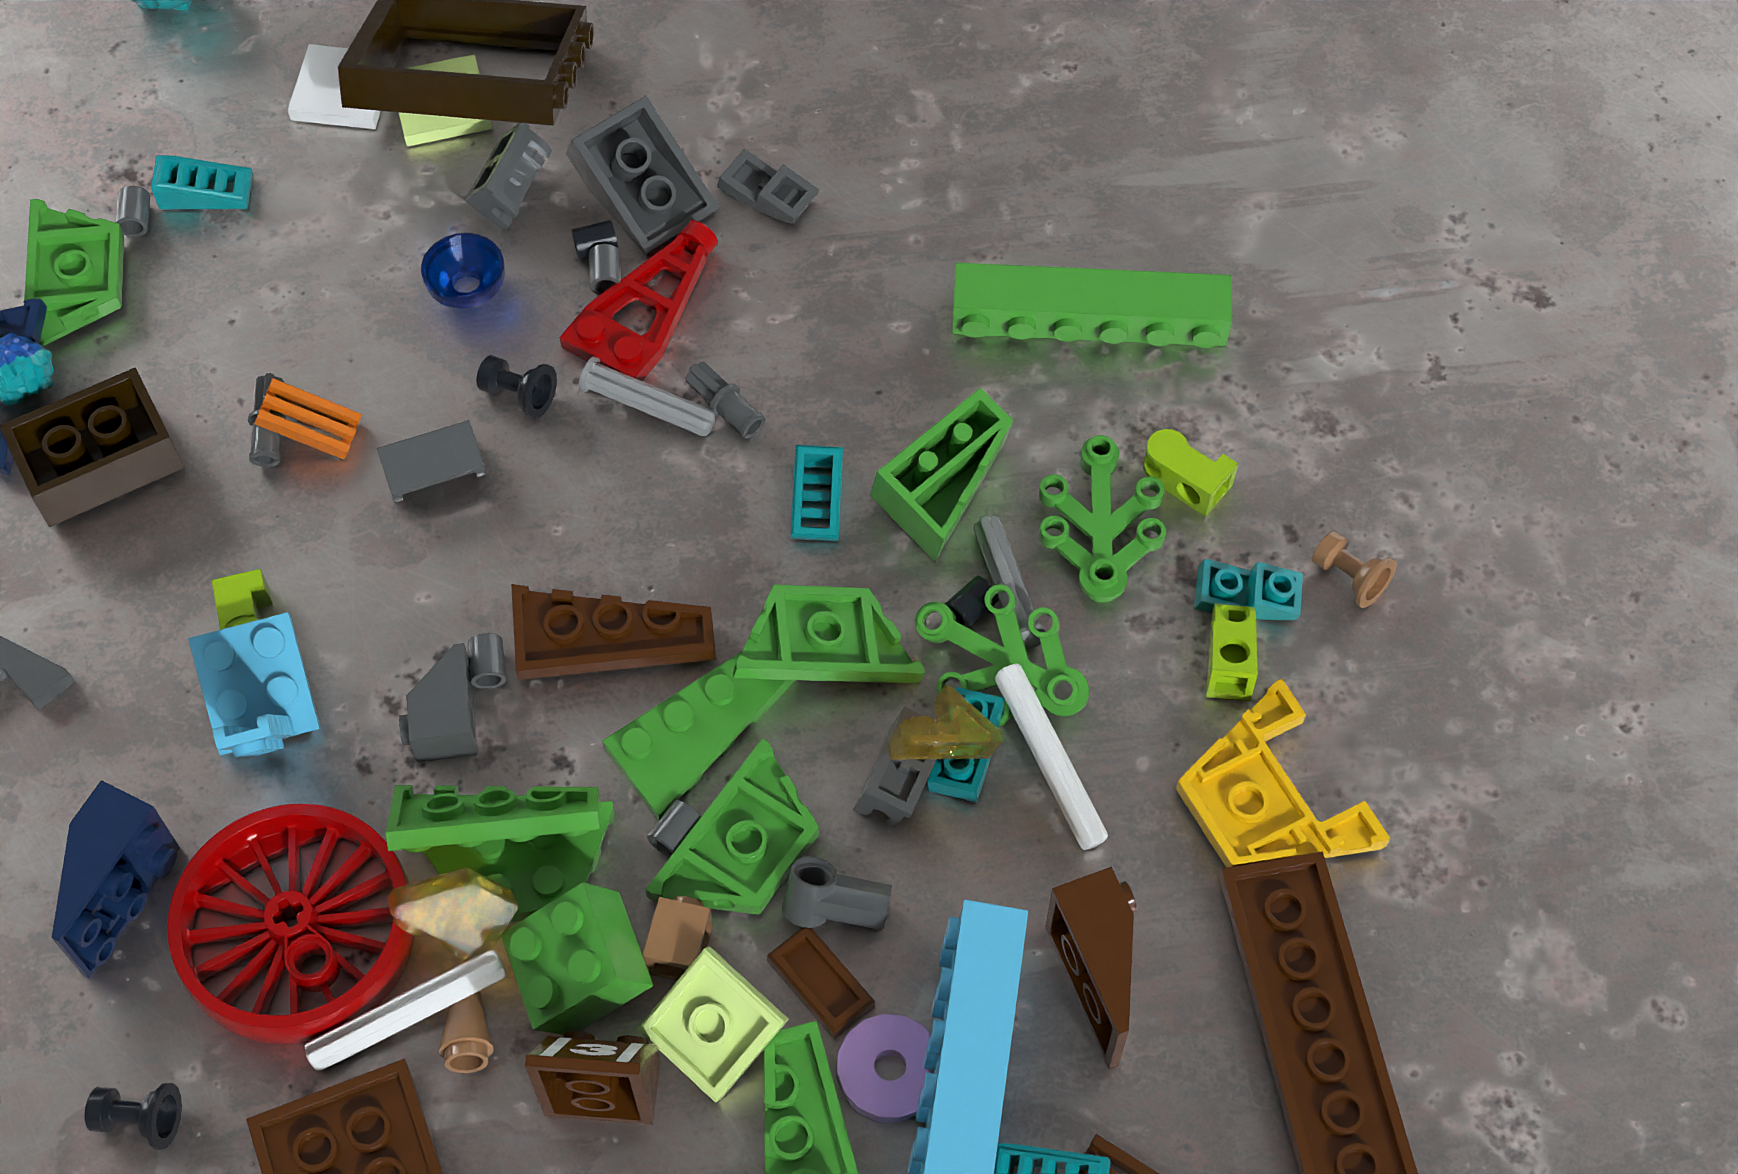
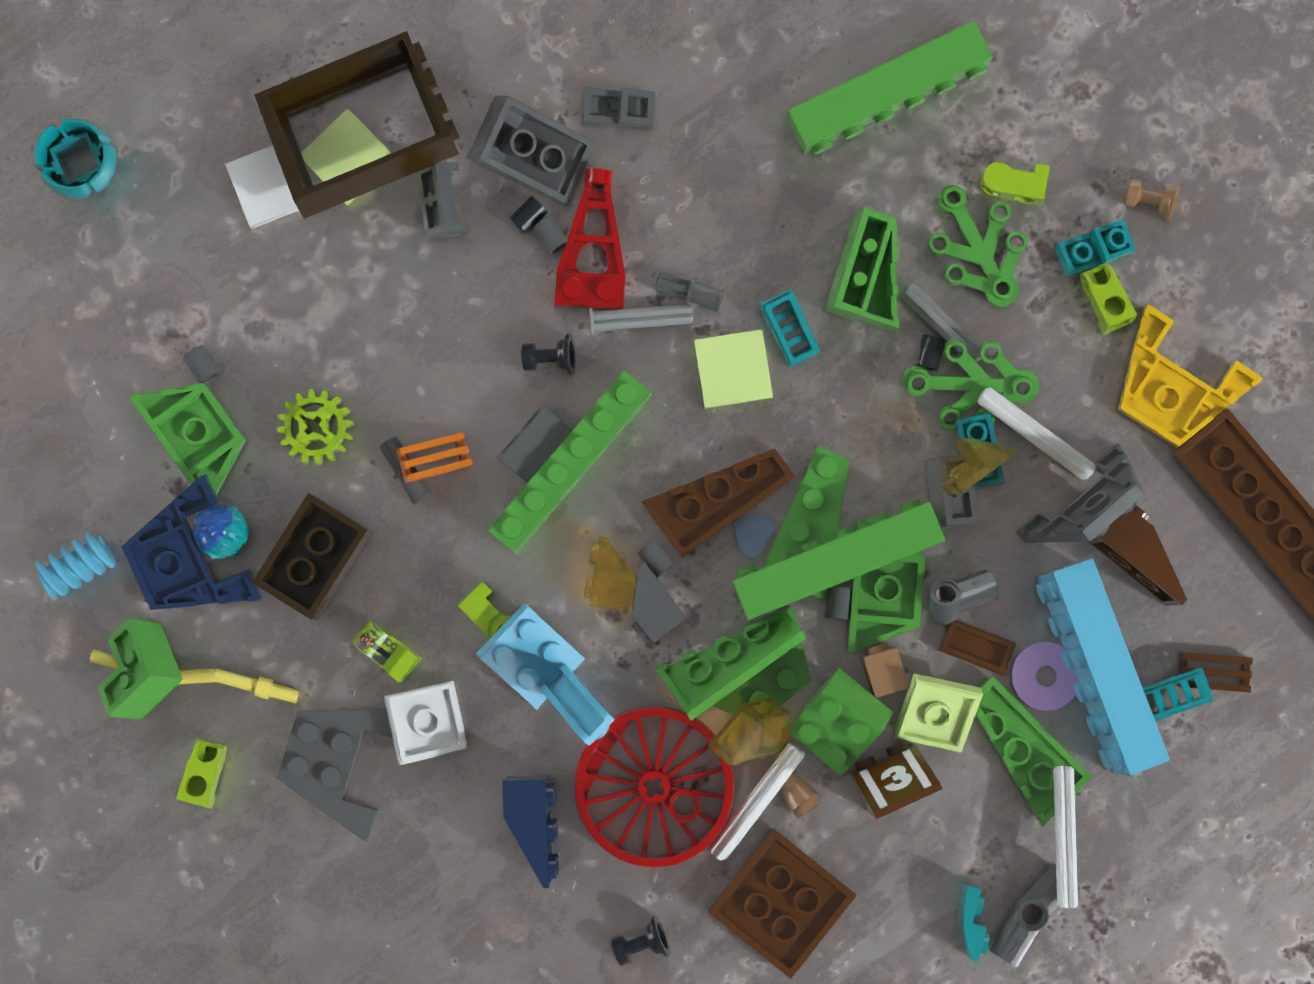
camera: 25 degrees left, 25 degrees up
teal slope [151,155,253,209] -> none
clear blue piece [421,233,505,309] -> none
bright green wing [733,584,925,684] -> none
none -> lime gear [277,389,354,465]
none -> lime leg [352,619,422,683]
none -> white tile [384,681,468,765]
none -> bright green brick [488,370,652,554]
none -> clear yellow slope [584,536,637,612]
none -> yellowish green tile [694,330,773,409]
none -> bright green brick [732,499,946,621]
none -> sand blue tile [732,515,775,558]
none -> dark grey wing [1016,444,1144,543]

